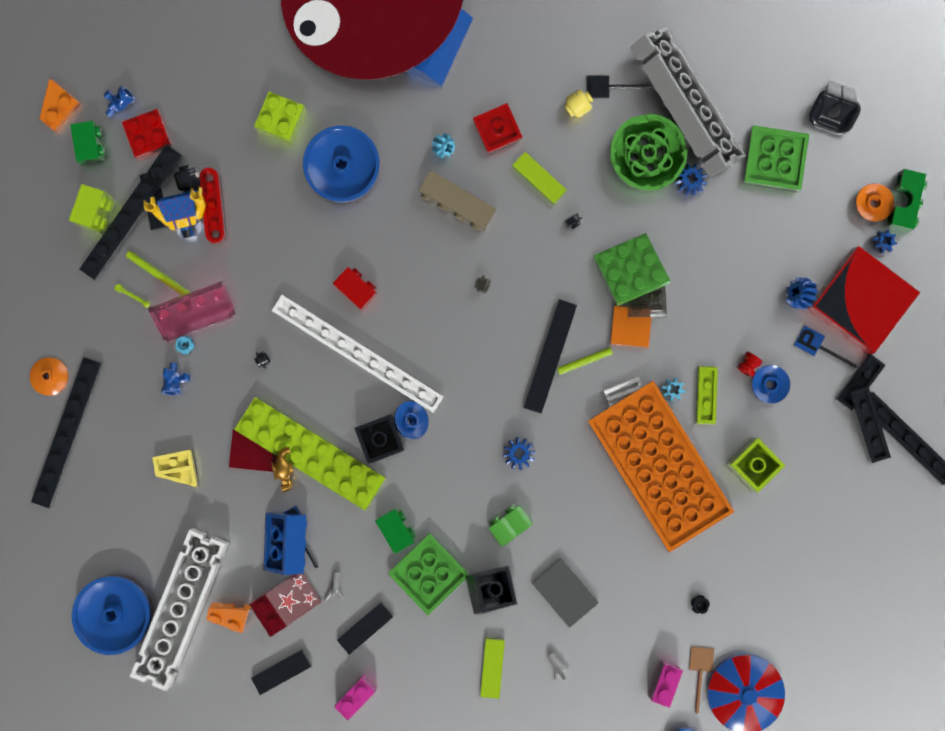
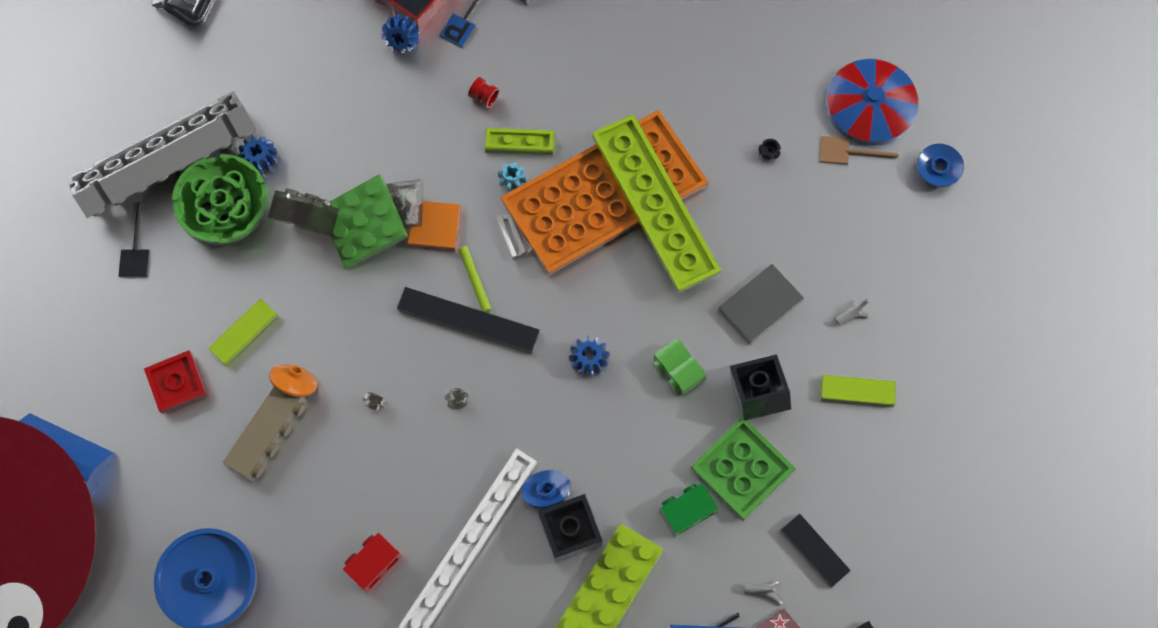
camera: 85 degrees left, 15 degrees down
dark pink brick [334,675,377,720] -> none
medium azure gear [432,133,455,158] -> none
light yellow head [564,89,594,118] -> none
black plate [565,213,583,230] -> none
dark pink brick [648,660,683,708] -> none
lime brick [726,438,786,493] -> none
bright green plate [743,125,809,191] -> none
blue dish [752,365,790,404] -> none
none -> clear smoke brick [268,188,339,236]
none -> orange dish [269,364,317,397]
none -> clear smoke plate [445,388,469,409]
none -> lime plate [592,114,722,294]

